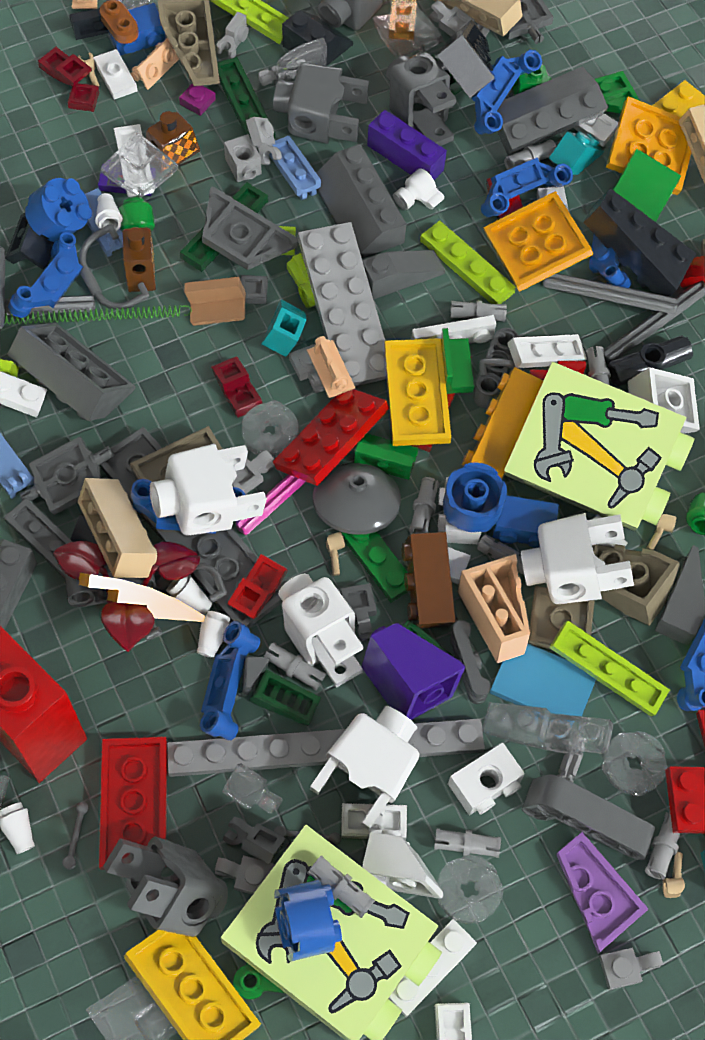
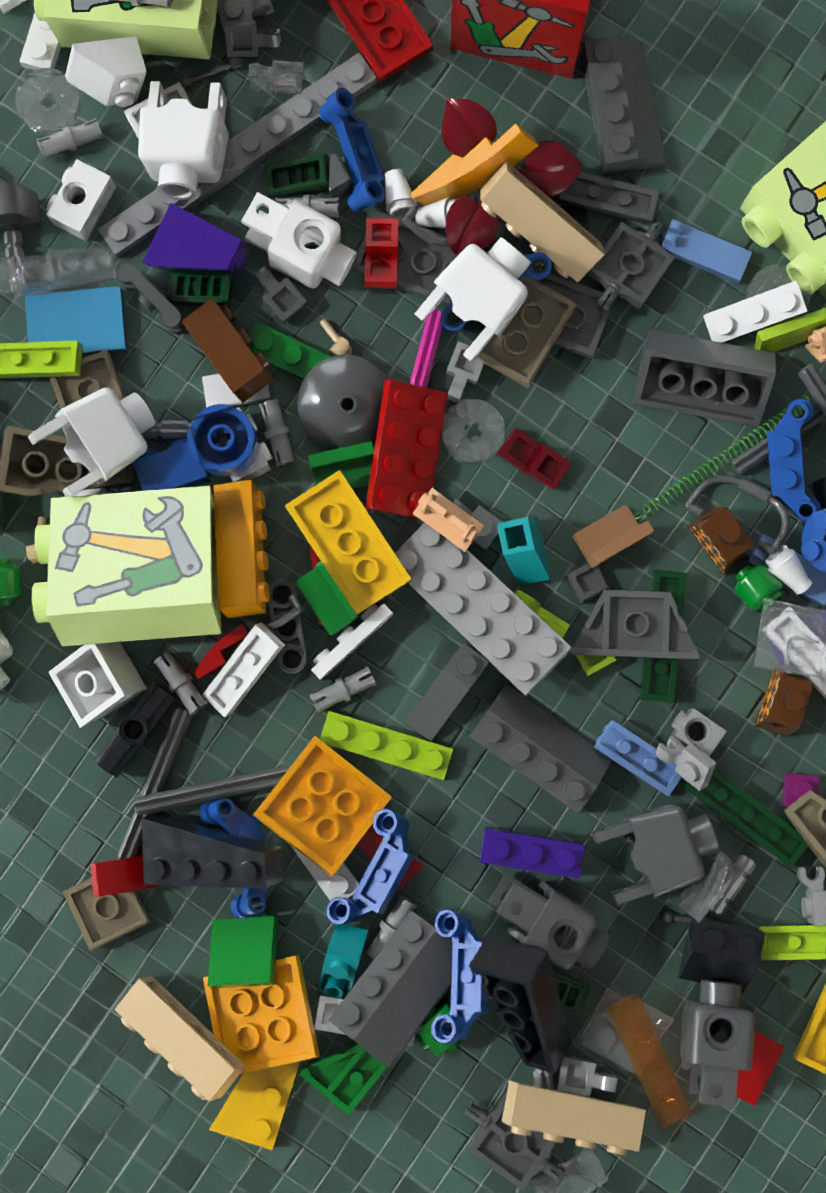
camera: 160 degrees right, 20 degrees up
white piece [393,168,444,210] -> none
light nougat wedge [458,554,530,663] -> none

